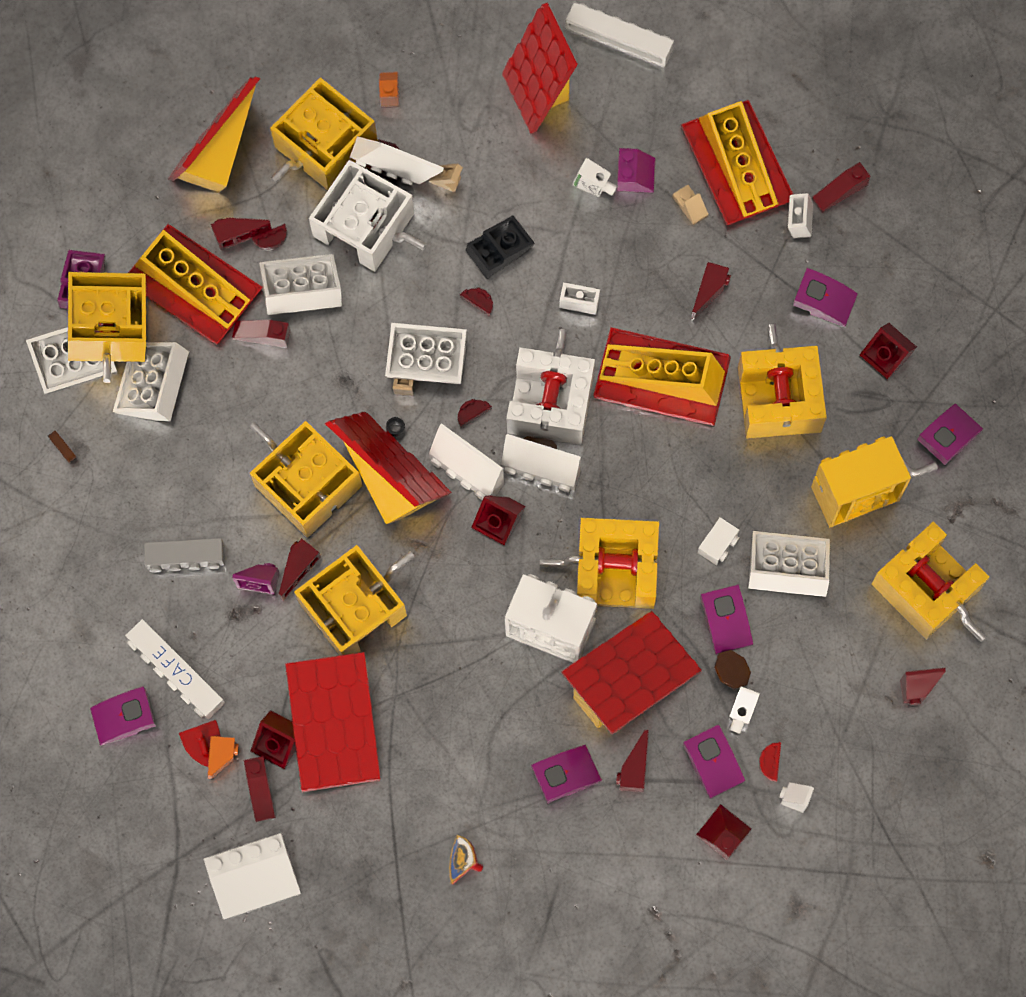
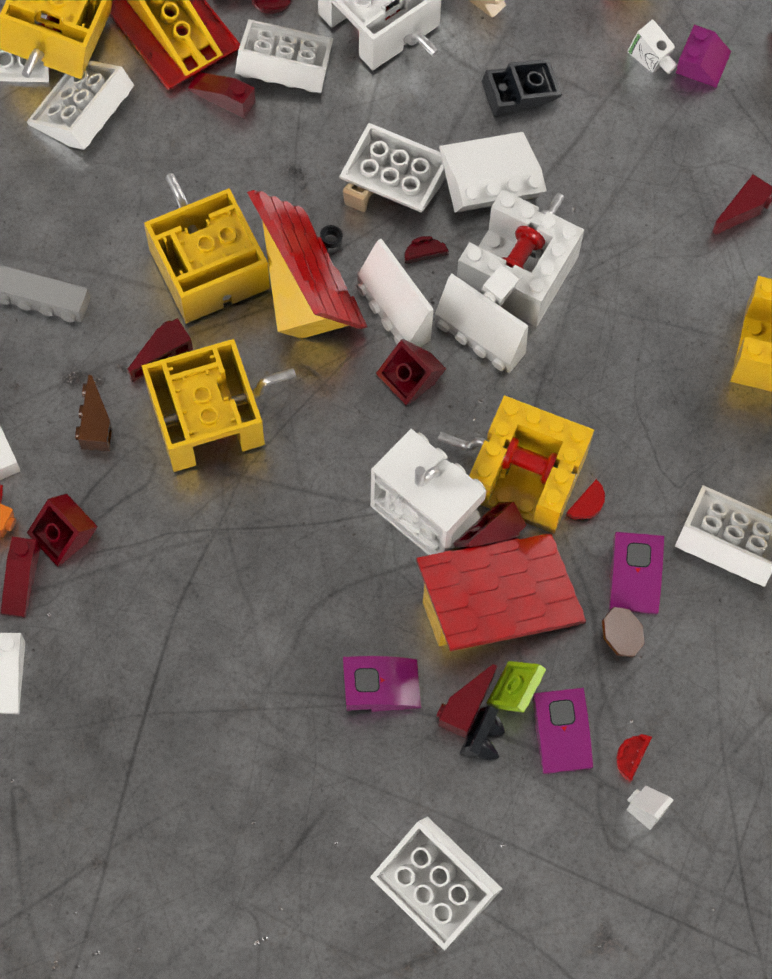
camera: 15 degrees right, 5 degrees down
magenta slope [232,563,280,595] -> none
red piece [285,652,380,792] -> none
shield [449,836,483,885] -> none
dark red tile [460,287,493,317] -> none
white brick [559,282,600,315] -> none
piece [593,327,731,426] -> none
tan slope [672,185,709,225] -> none
dark red slope [696,804,752,860] -> none
white brick [698,518,740,566] -> none
white torso [729,687,760,734] -> none
none -> reddish brown slope [75,375,113,451]
none -> white slope [370,817,502,951]
none -> white slope [439,132,547,213]
none -> dark red slope [453,501,527,547]
none -> black tile [460,706,505,760]
none -> white slope [480,265,519,307]
none -> lime plate [486,661,546,713]
none -> red tile [566,479,605,520]

